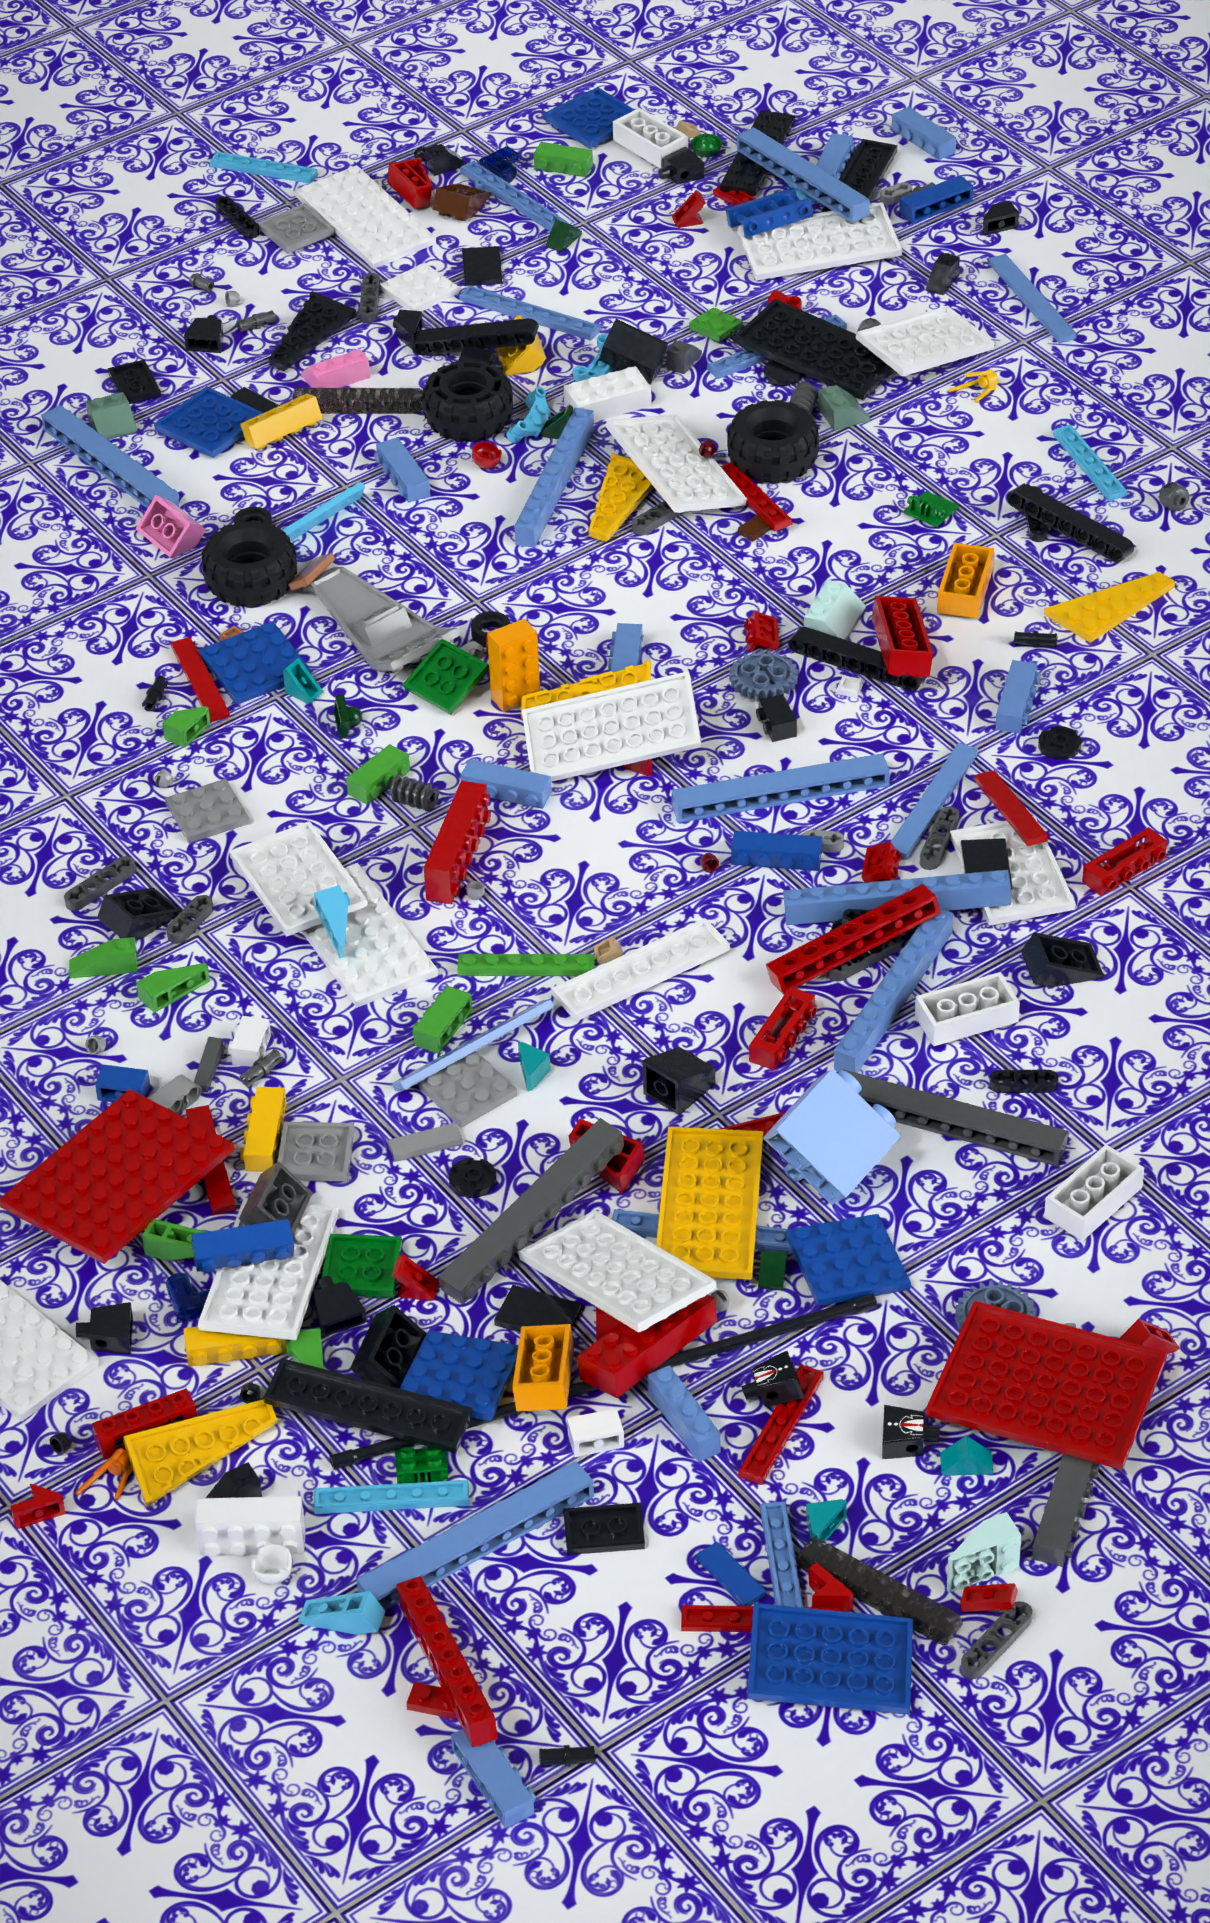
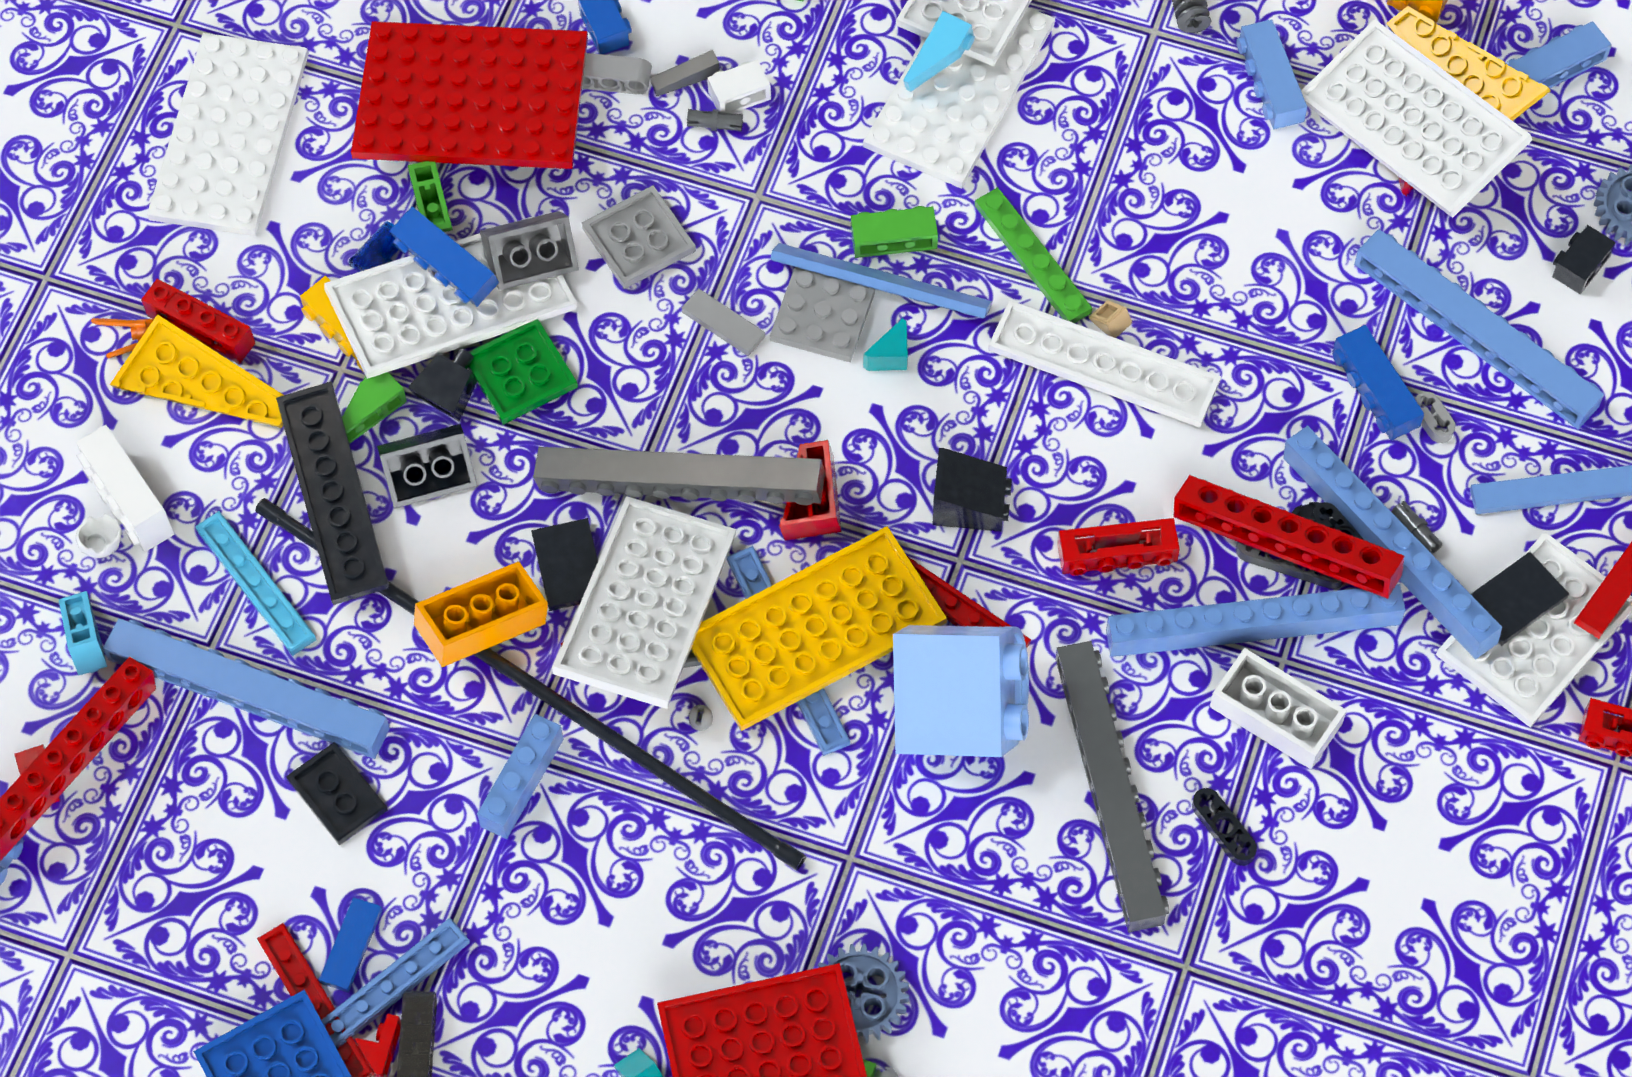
camera: 55 degrees right, 20 degrees up
red slope [10,1484,66,1530] -> none
black hinge [49,1432,72,1454] -> none
black torso [75,1302,133,1354] -> none
red tile [185,1105,236,1215] -> none
black slope [206,1462,262,1498] -> none
yellow brick [240,1086,287,1172] -> none
black hinge [240,1382,261,1404] -> none
red slope [392,1254,439,1301] -> none
green hinge [395,1446,449,1484] -> none
blue plate [400,1330,518,1421] -> none
red brick [424,780,491,905] -> none
black tile [449,1158,496,1198] -> none
light grey hinge [466,881,485,900] -> none
black pin [539,1745,595,1767] -> none
white brick [567,1408,624,1457] -> none
red brick [577,1294,717,1398] -> none
dark red hinge [700,853,719,873] -> none
red tile [738,1364,824,1485] -> none
torso [741,1350,805,1407] -> none
dark green slope [758,1249,789,1291] -> none
blue plate [786,1214,911,1306] -> none
teal slope [806,1499,847,1551] -> none
red bracket [861,841,901,883] -> none
torso [882,1405,940,1459] -> none
dark grey beam [919,806,959,870] -> none
black slope [1021,932,1104,987] -> none
white brick [1044,1145,1144,1241] -> none

